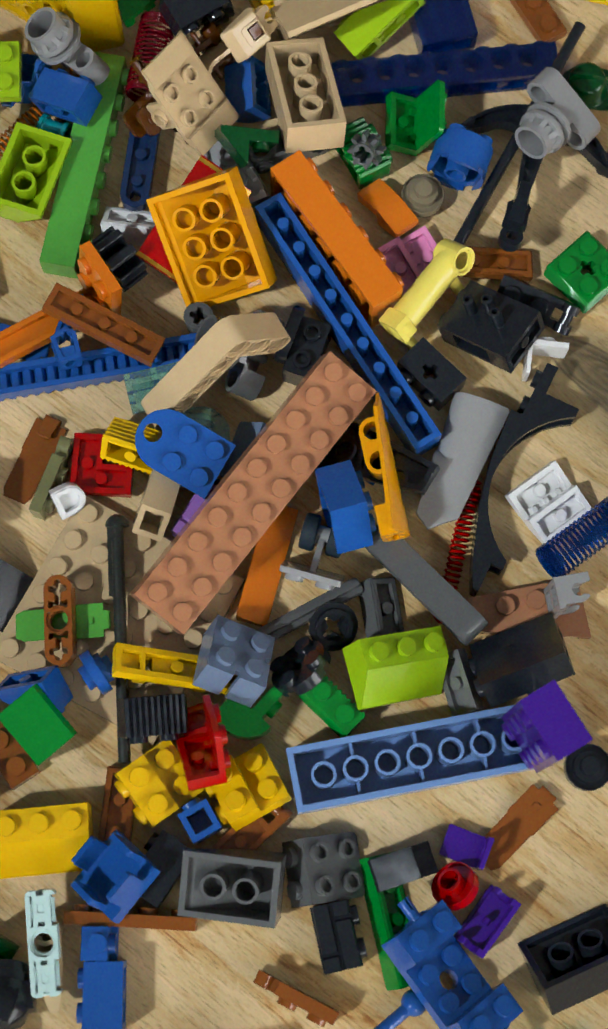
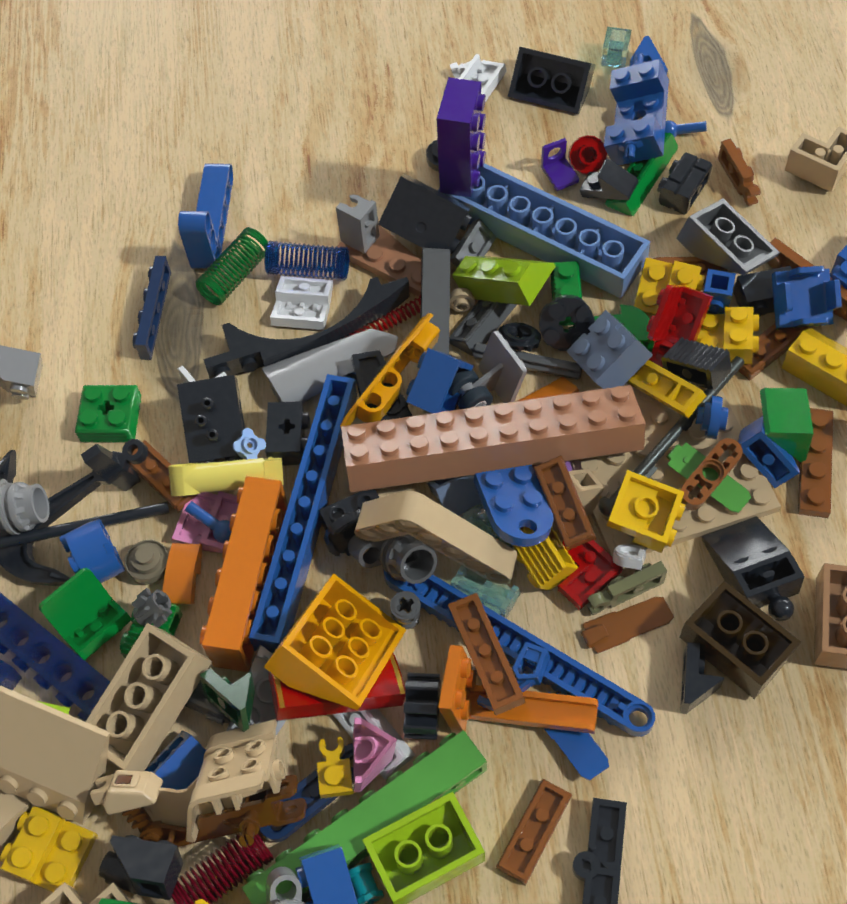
camera: 130 degrees left, 15 degrees down
dark grey bracket [282,832,365,908] -> none
dark purple hinge [454,884,521,959] -> none
dark orange piece [484,784,558,871] -> none
black plate [497,273,581,336] -> none
none -> blue bar [184,501,231,544]
none -> light blue plate [233,428,266,459]
none -> yellow plate [317,737,354,799]
none -> bright pink slope [353,718,397,792]
none -> tan plate [450,288,475,312]
none -> dark orange tile [534,455,596,550]
none -> yellow plate [606,470,686,553]

